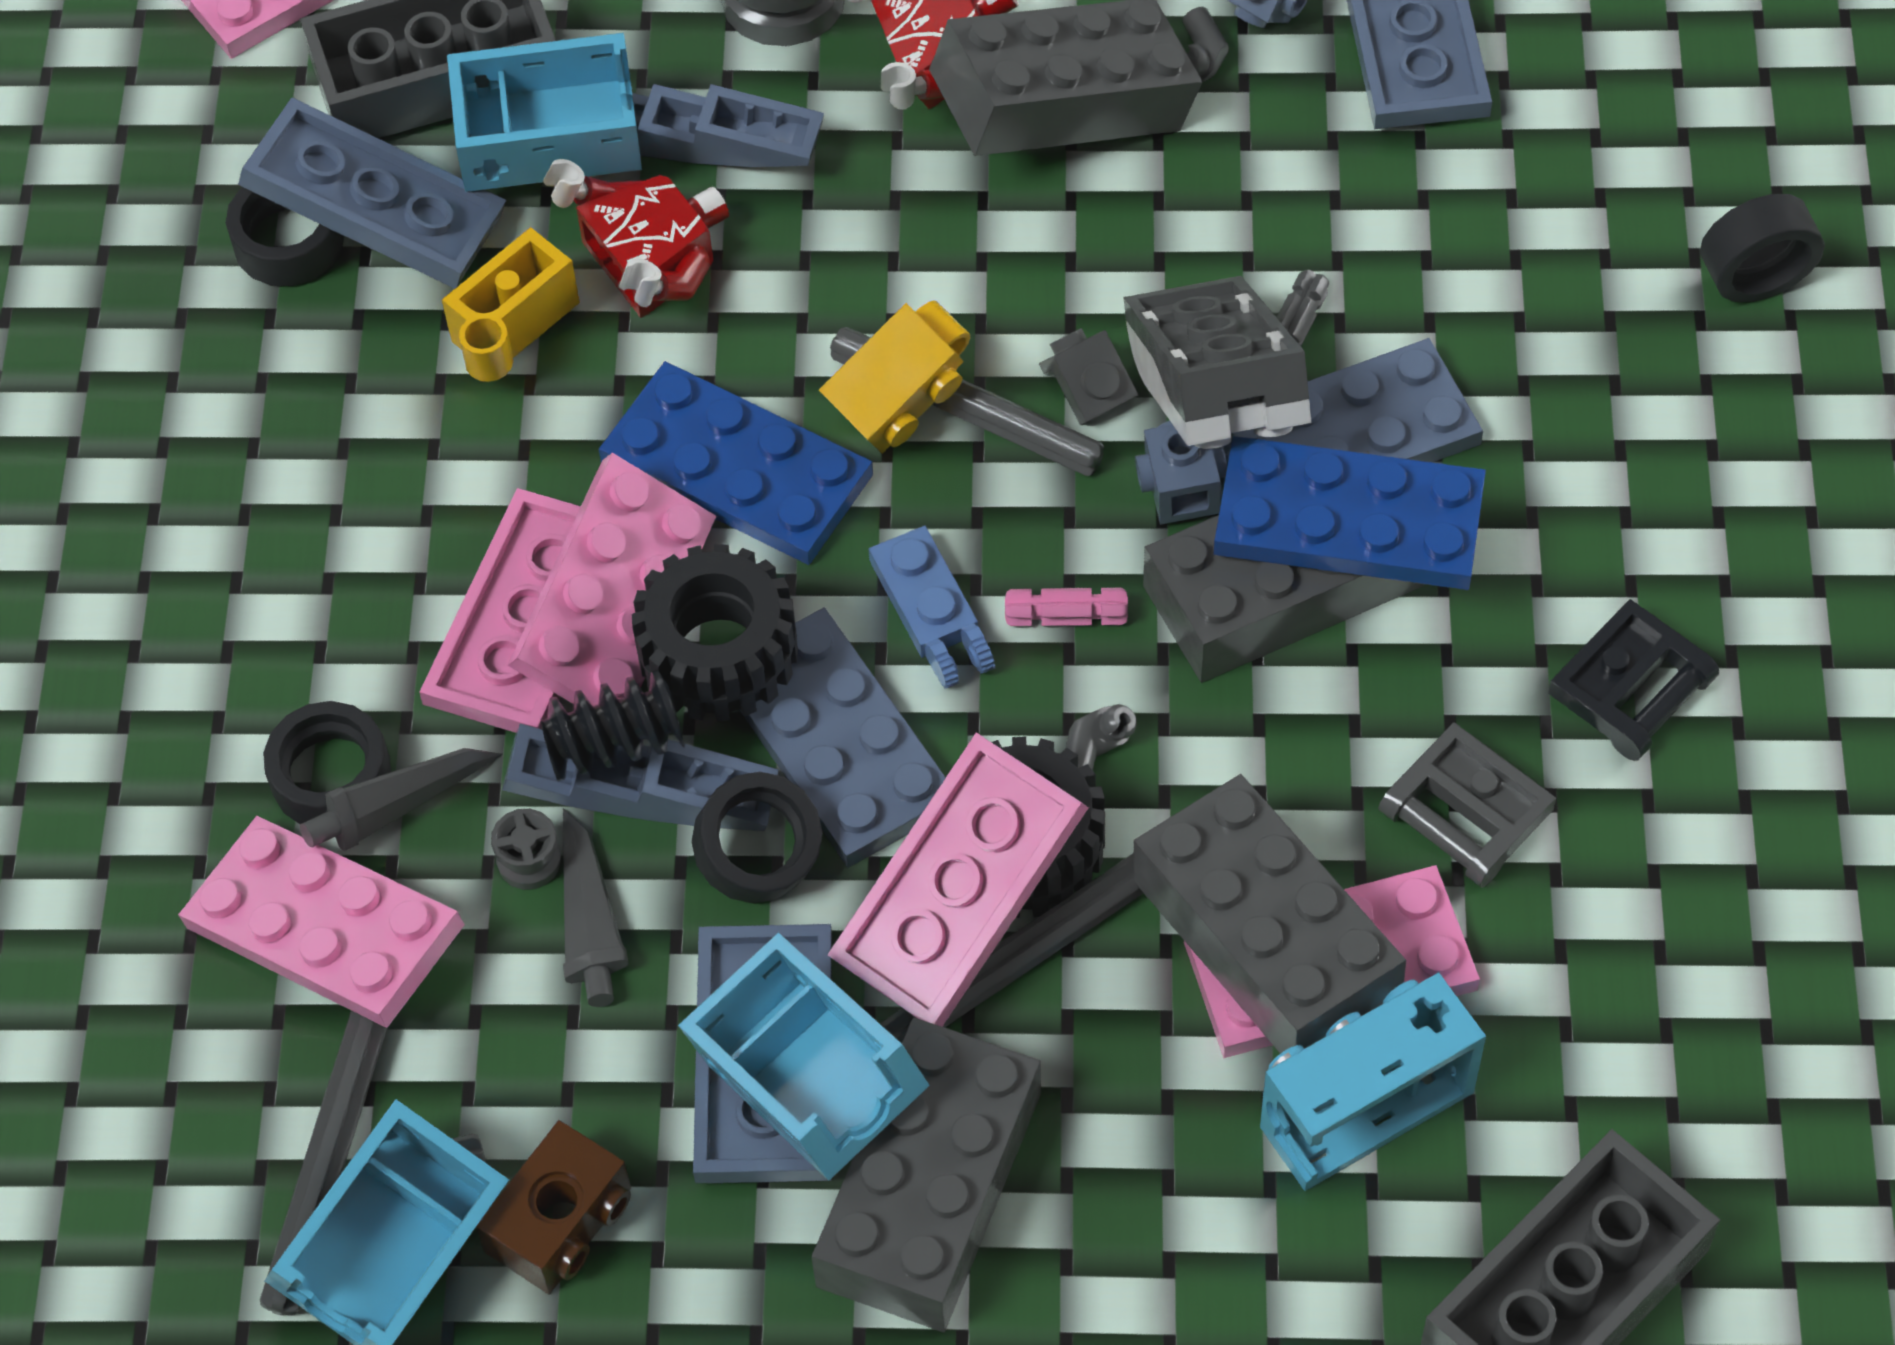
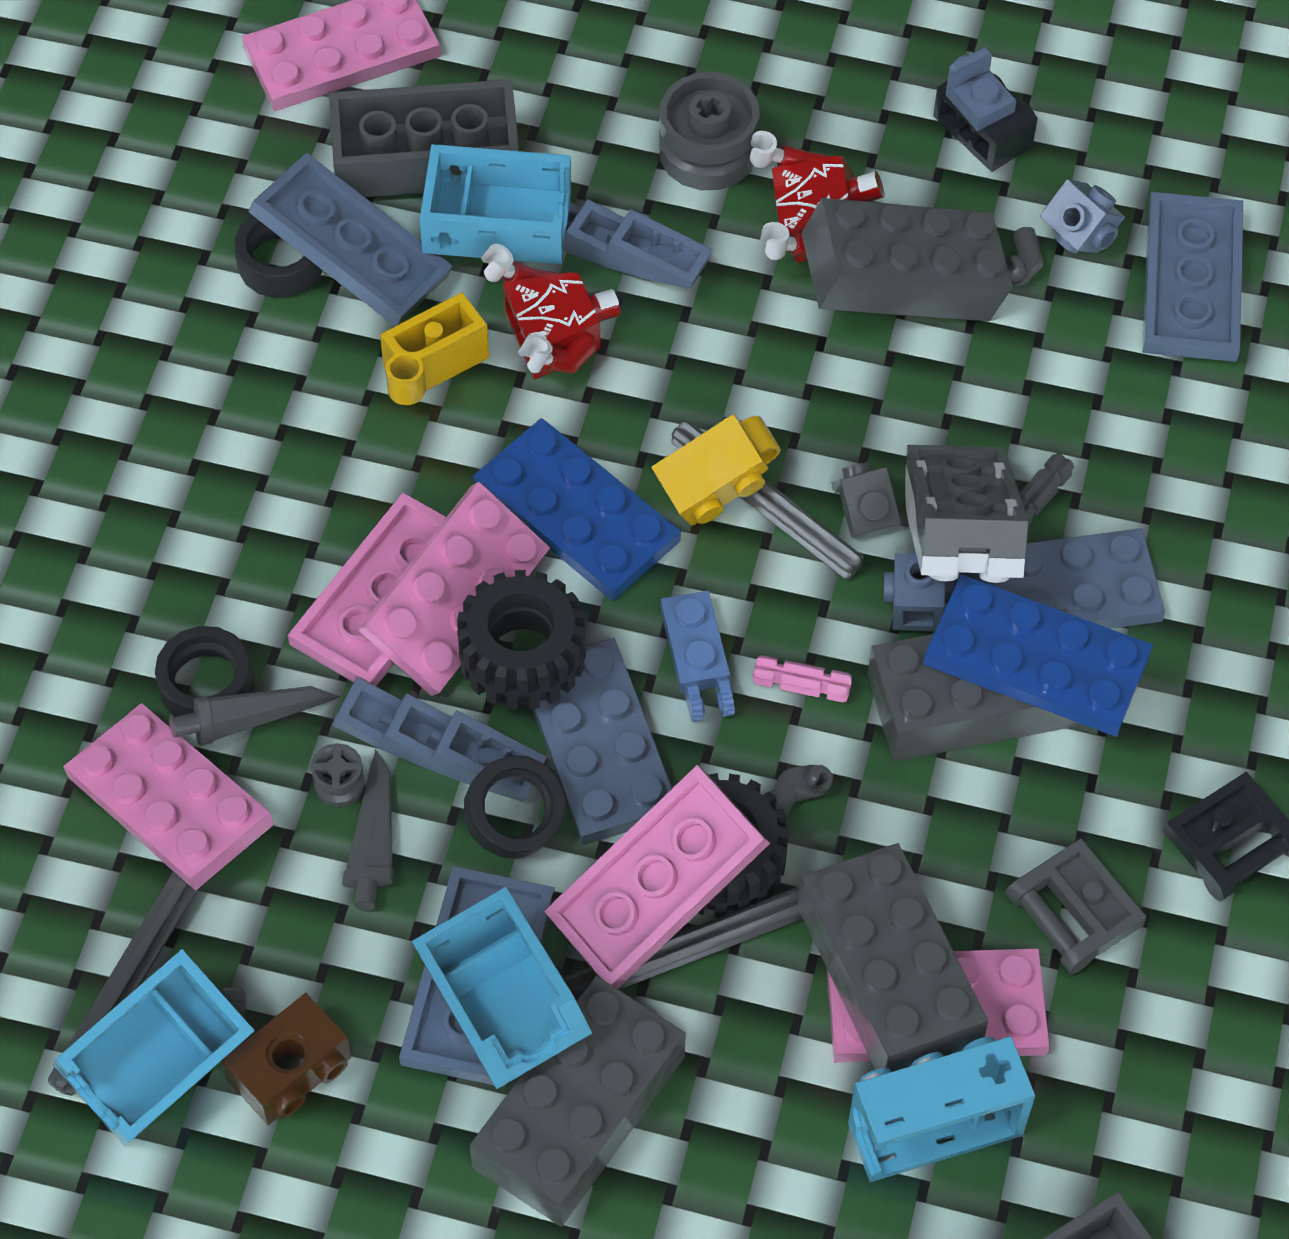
camera: 10 degrees right, 0 degrees up
black piece [541,670,685,782] -> none

